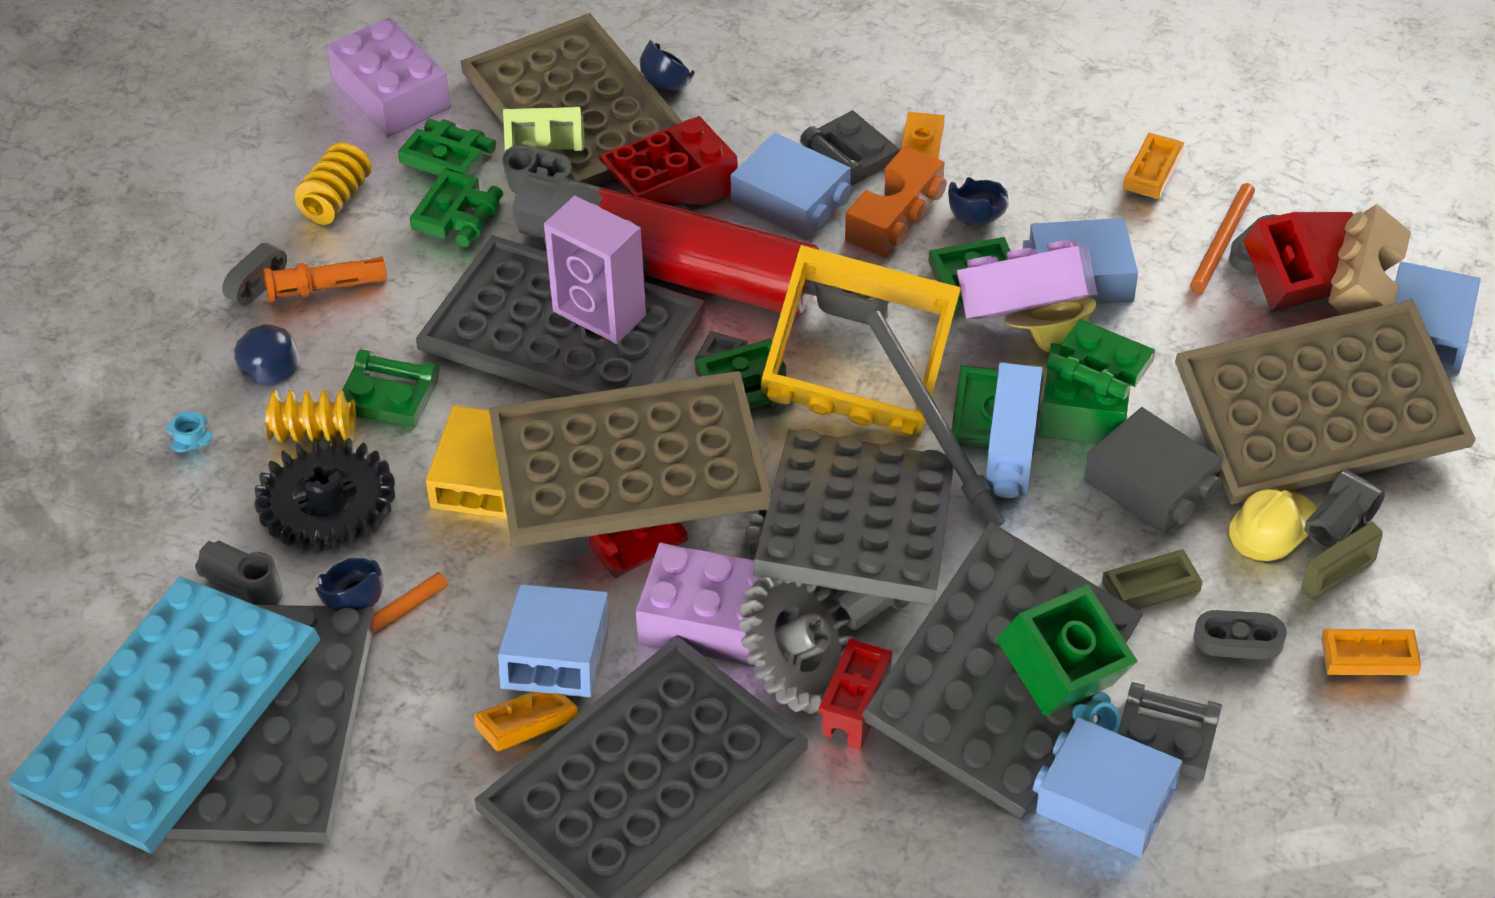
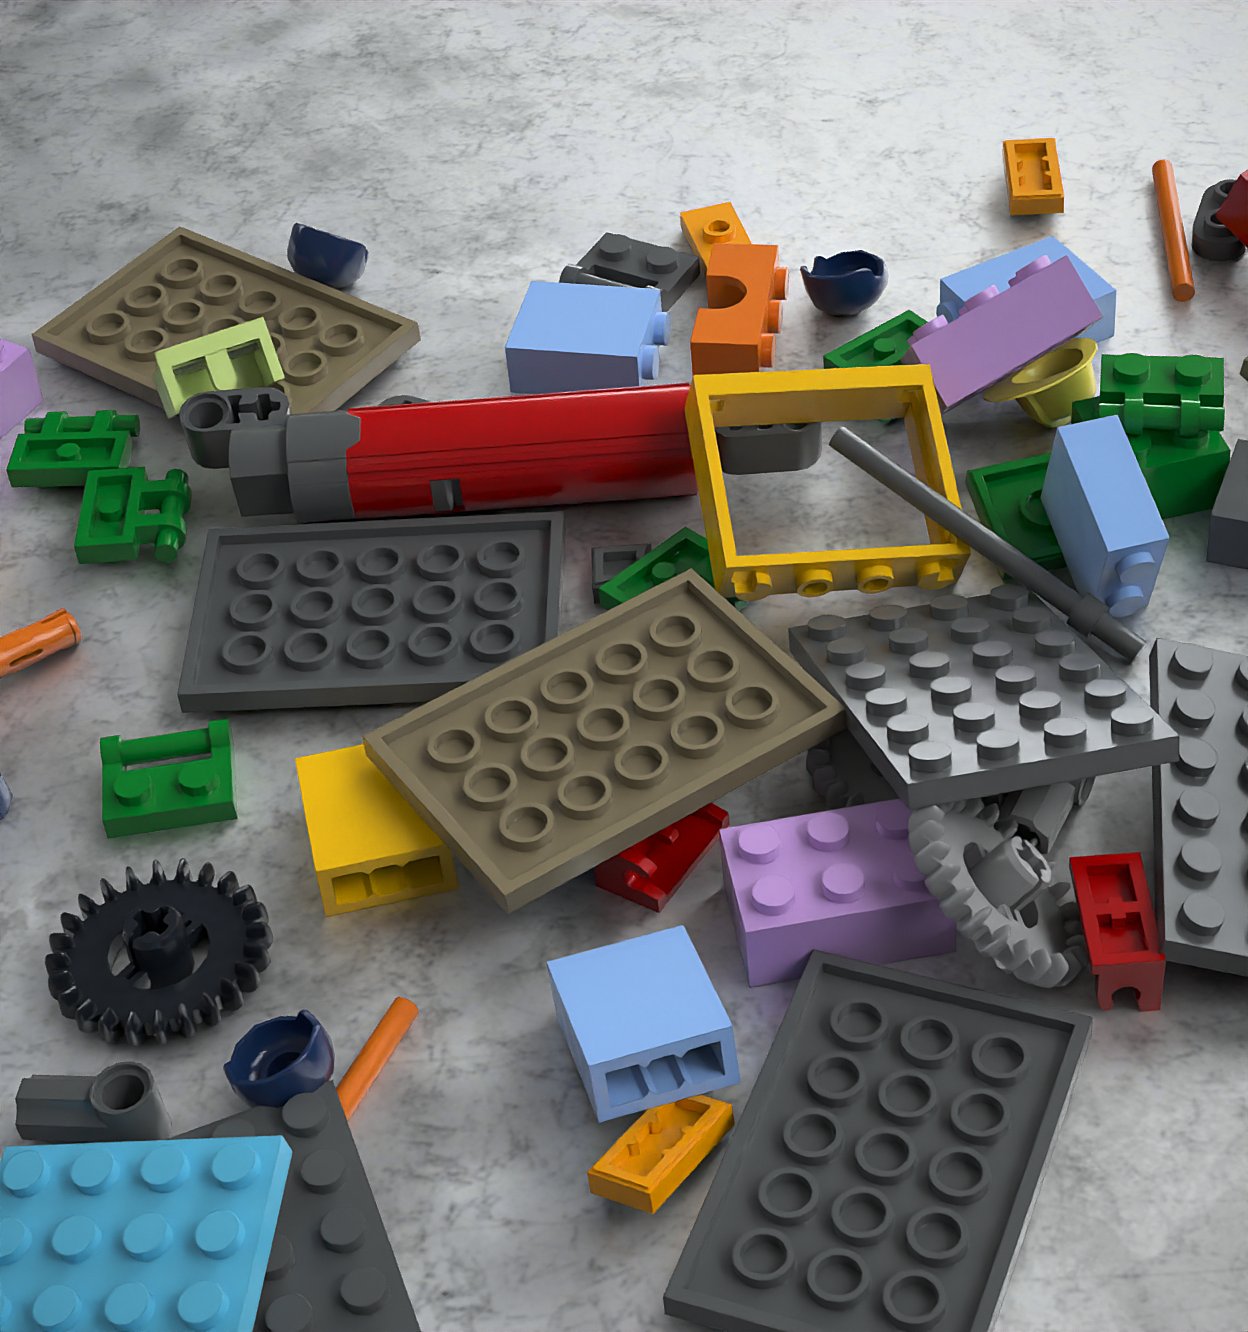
camera: 20 degrees left, 5 degrees down
yellow piece [266,390,356,443] -> none
lavender brick [544,195,646,344] -> none
red slope [599,116,738,205] -> none

